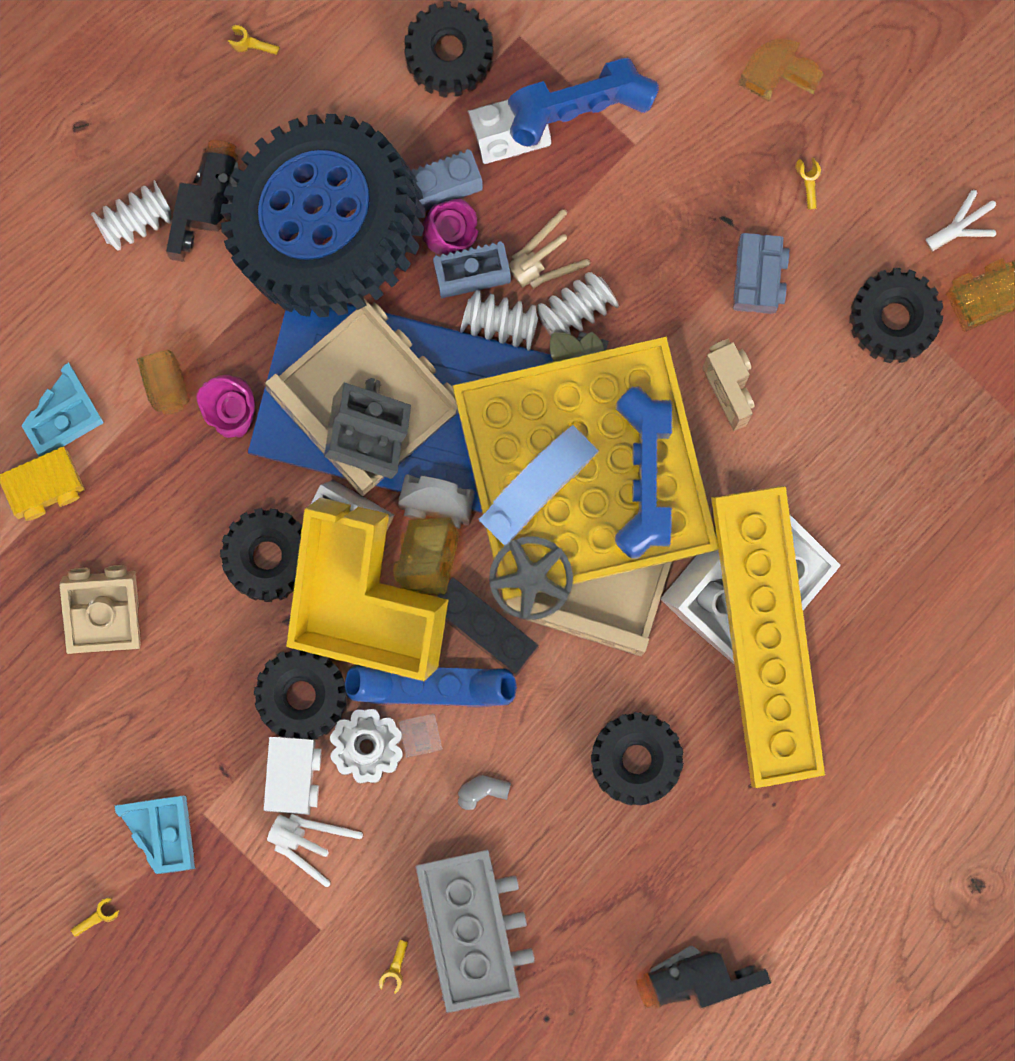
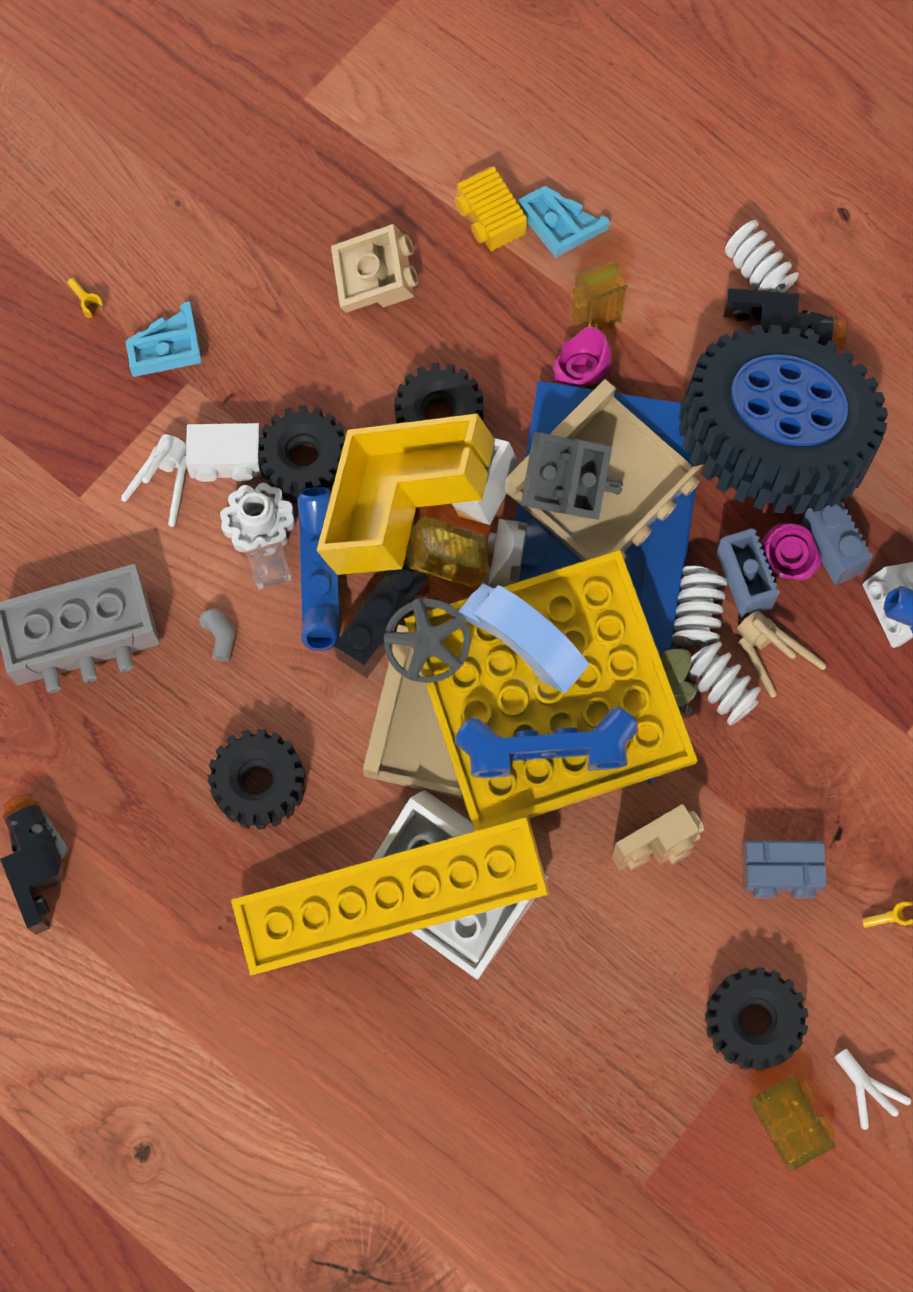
camera: 90 degrees right, 10 degrees down
yellow hand [379,940,408,993] -> none

